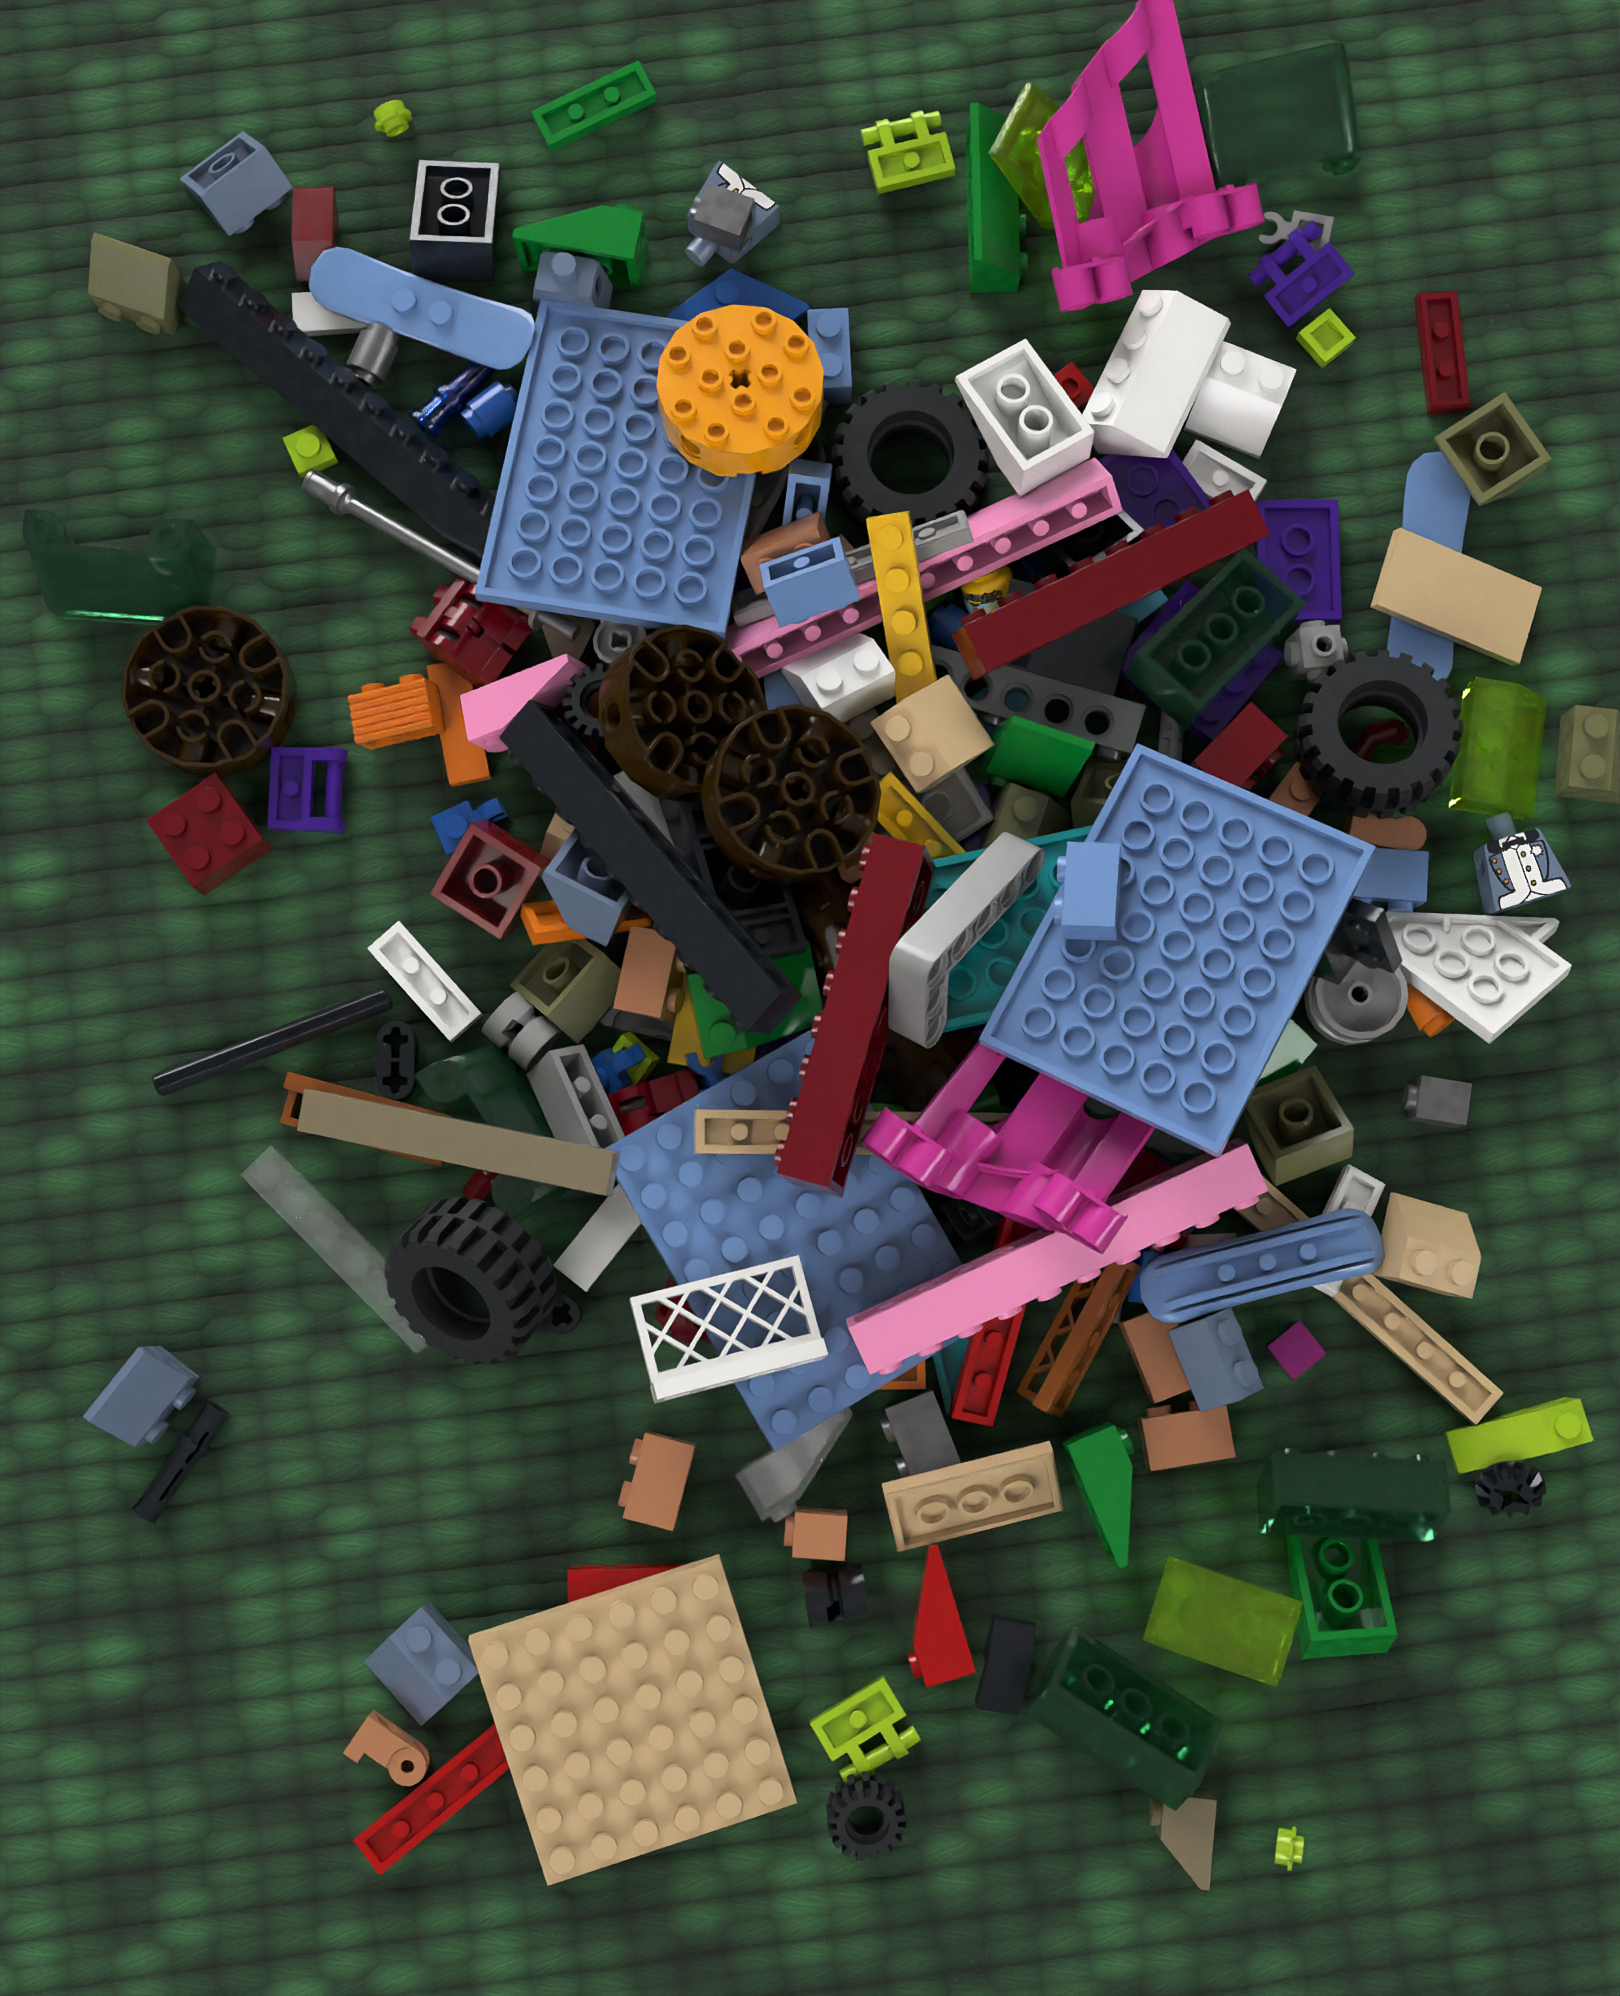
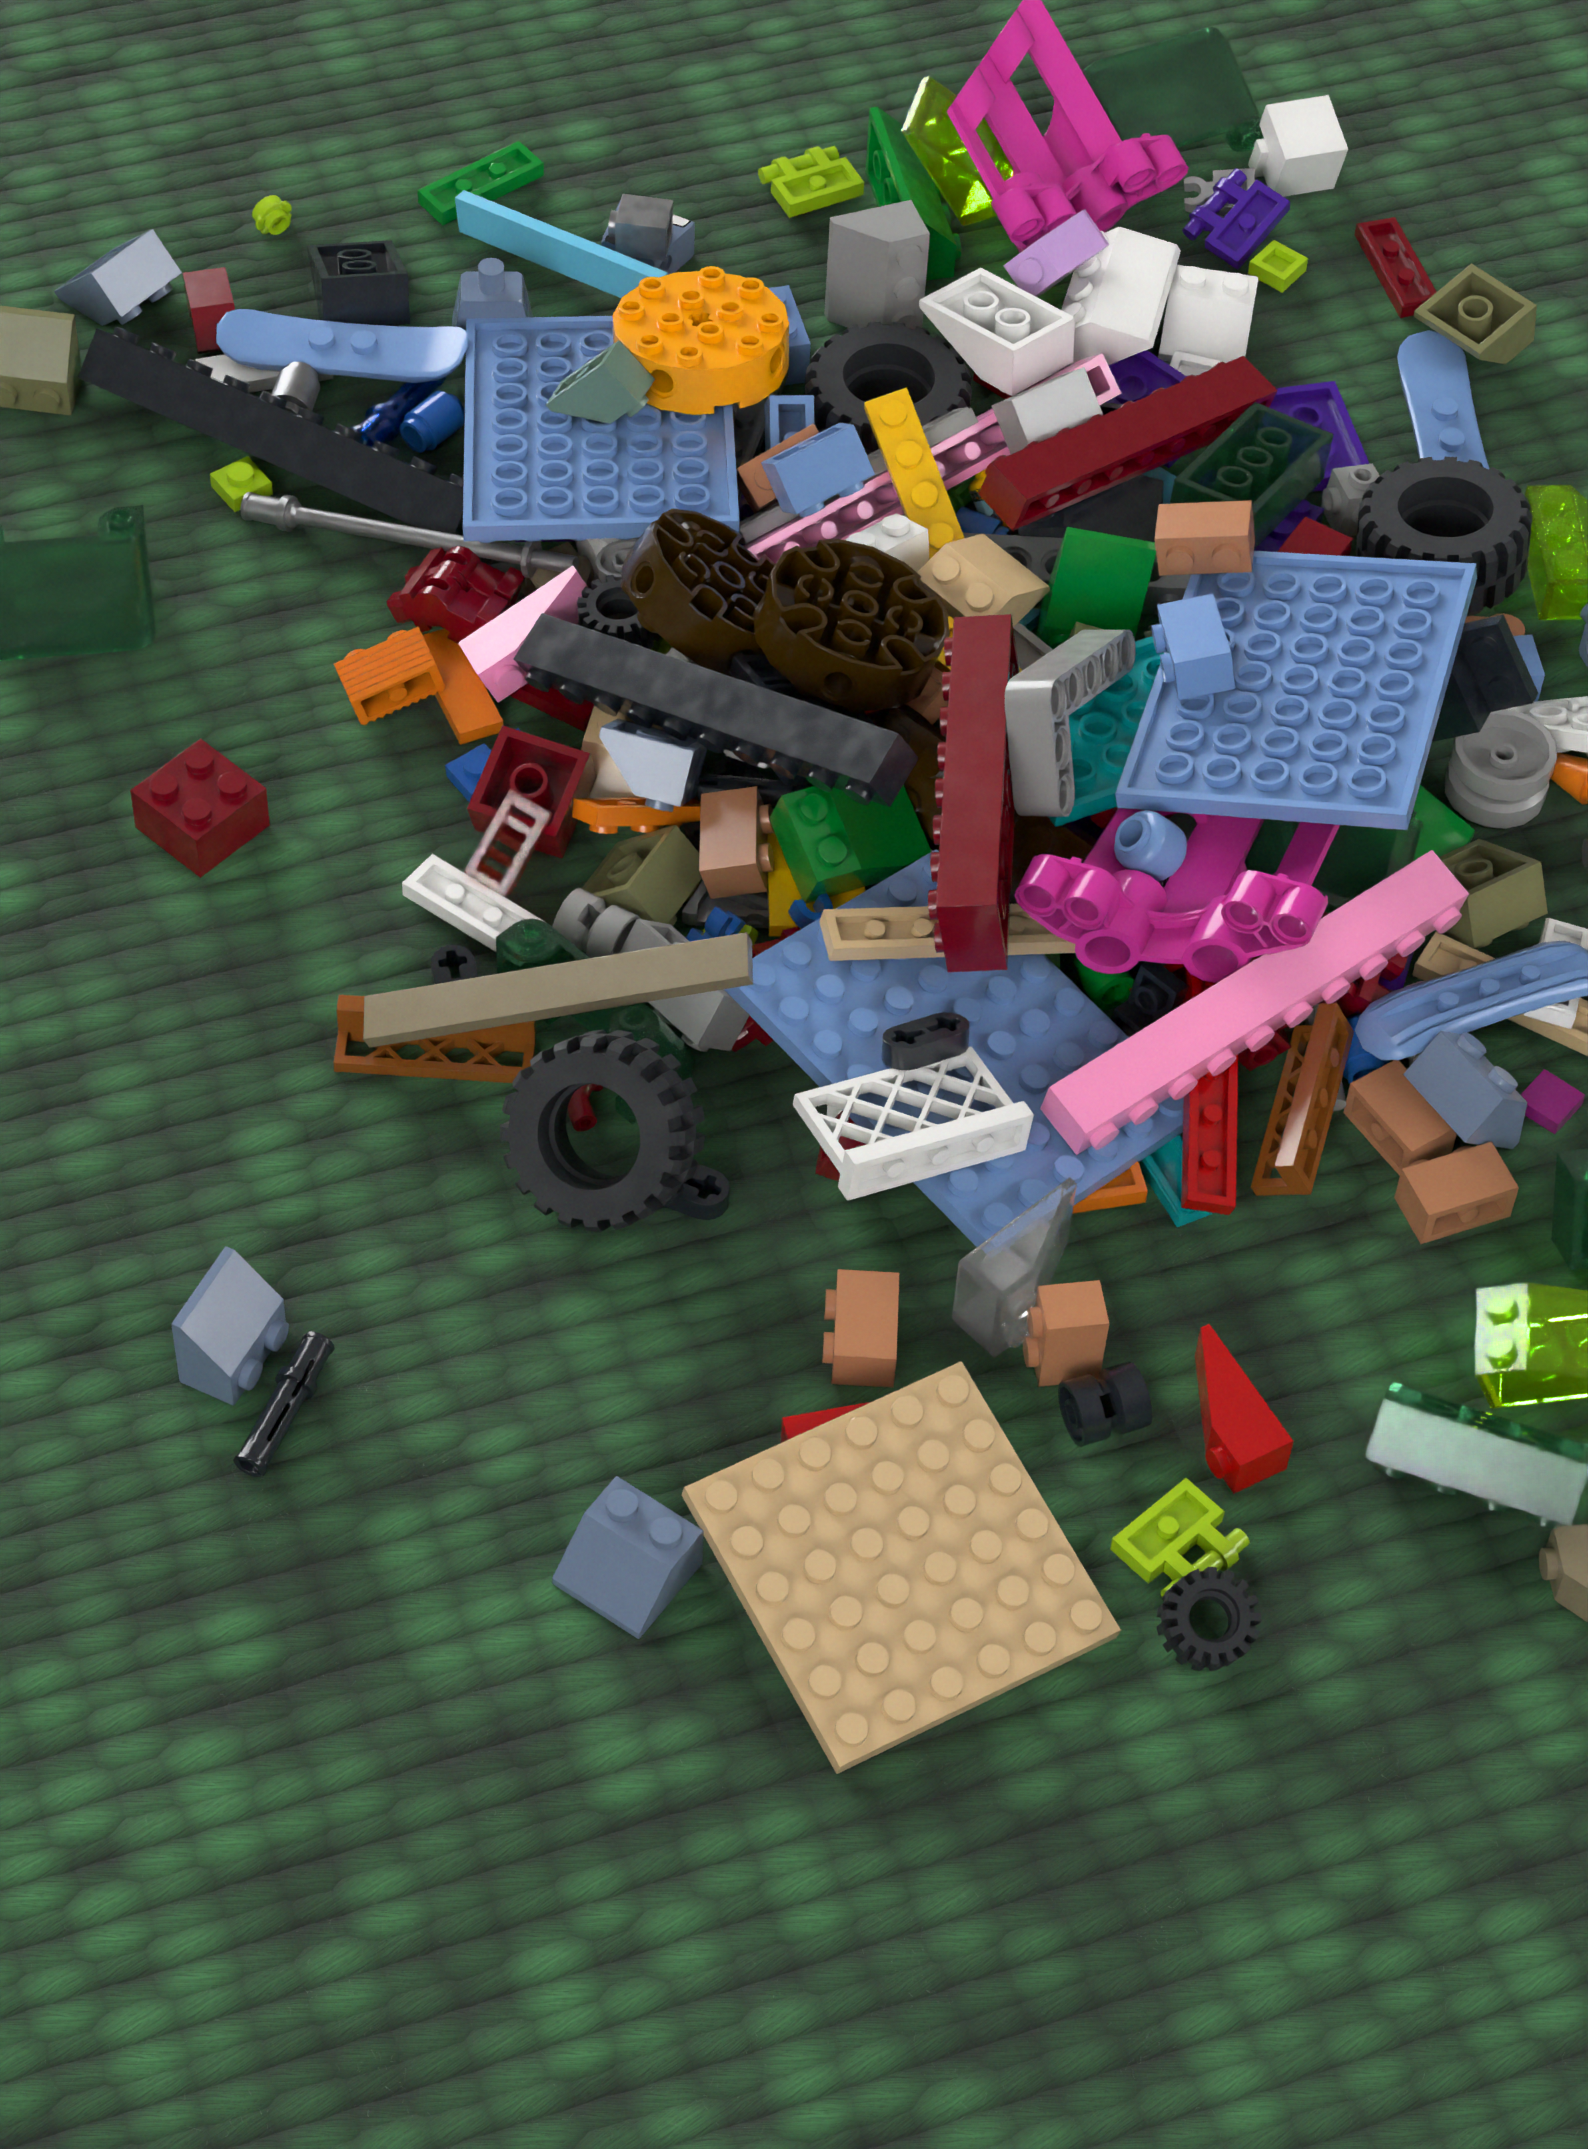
camera: 15 degrees left, 30 degrees down
dark brown brick [121,606,297,778] -> none
black axle [152,988,393,1096] -> none
clear plate [241,1145,428,1354] -> none
dark purple plate [268,747,348,834] -> none
nougat leg [343,1709,431,1786] -> none
red plate [353,1723,509,1876] -> none
green slope [512,204,649,292] -> none
white tile [553,1183,642,1292] -> none
flat silver brick [880,1389,961,1478] -> none
tan tile [881,1441,1063,1552] -> none
black slope [975,1615,1036,1716] -> none
green slope [1059,1421,1135,1569] -> none
tan tile [1370,527,1542,666] -> none
none -> medium azure tile [455,190,668,299]
none -> clear red slope [463,789,553,897]
none -> sand green slope [546,340,655,424]
none -> light grey slope [824,200,930,329]
none -> black beam [882,1012,970,1070]
none -> brick [992,367,1103,454]
none -> lavender slope [1003,209,1109,297]
none -> medium blue head [1114,810,1187,882]
none -> nougat brick [1155,500,1255,576]
none -> white plate [1248,95,1348,197]

